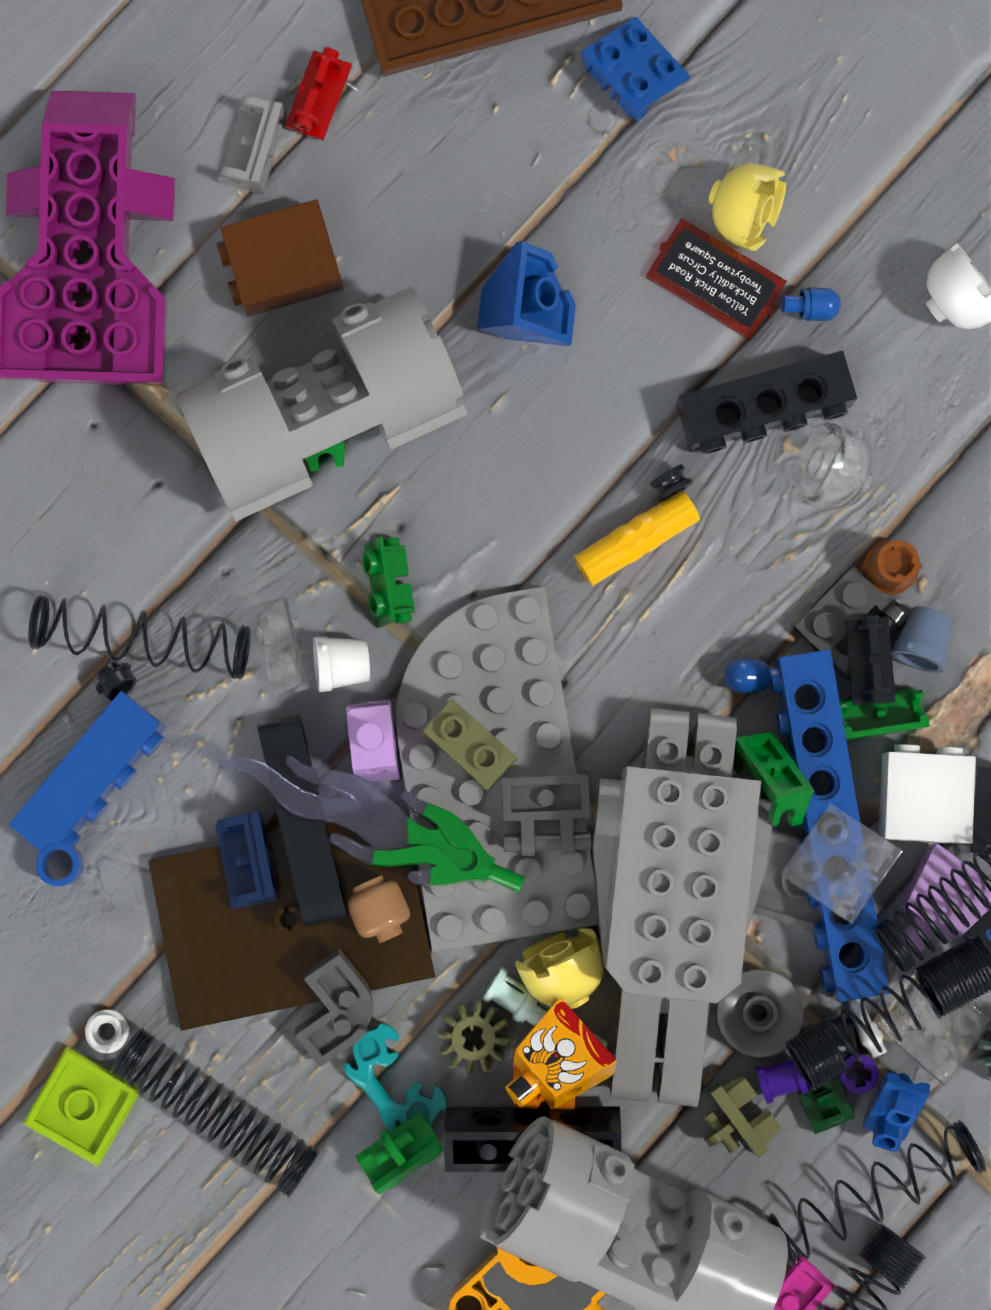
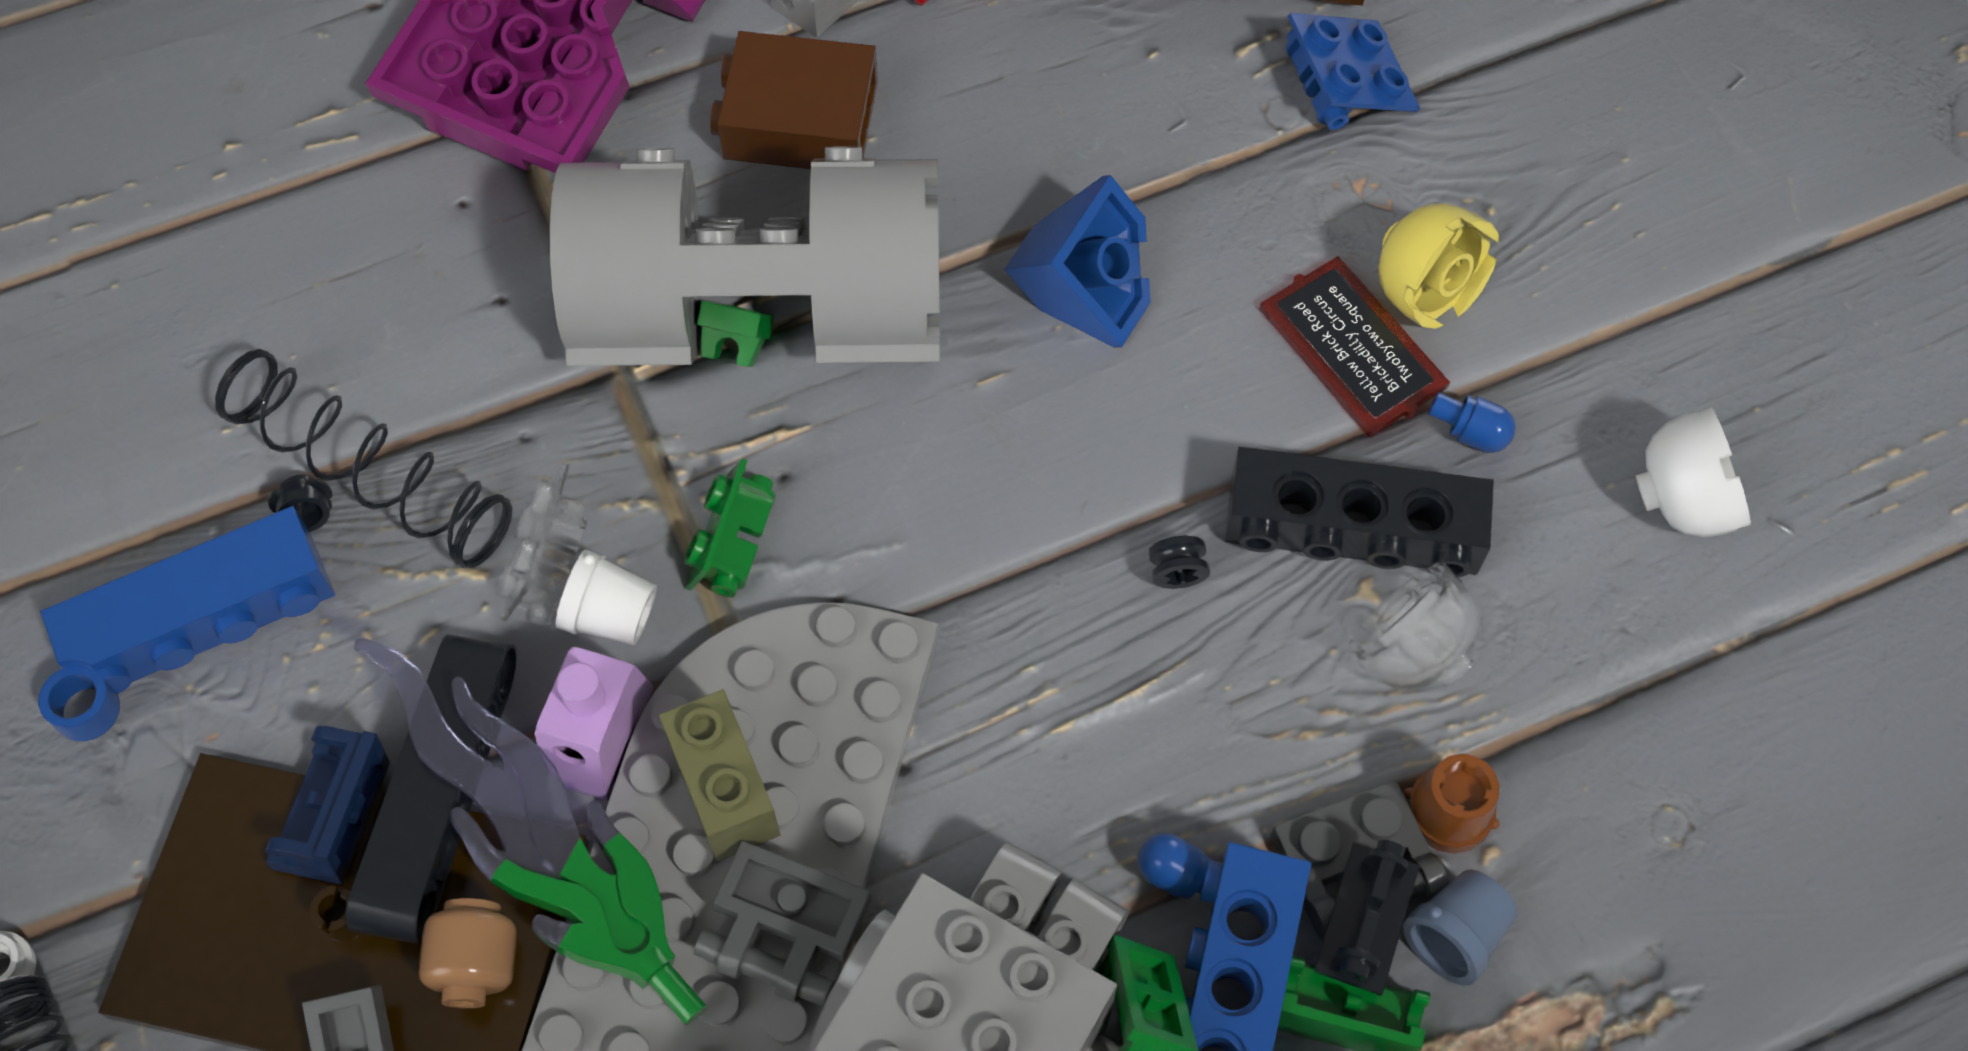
camera: 25 degrees right, 20 degrees down
yellow axle [573,490,700,587] -> none

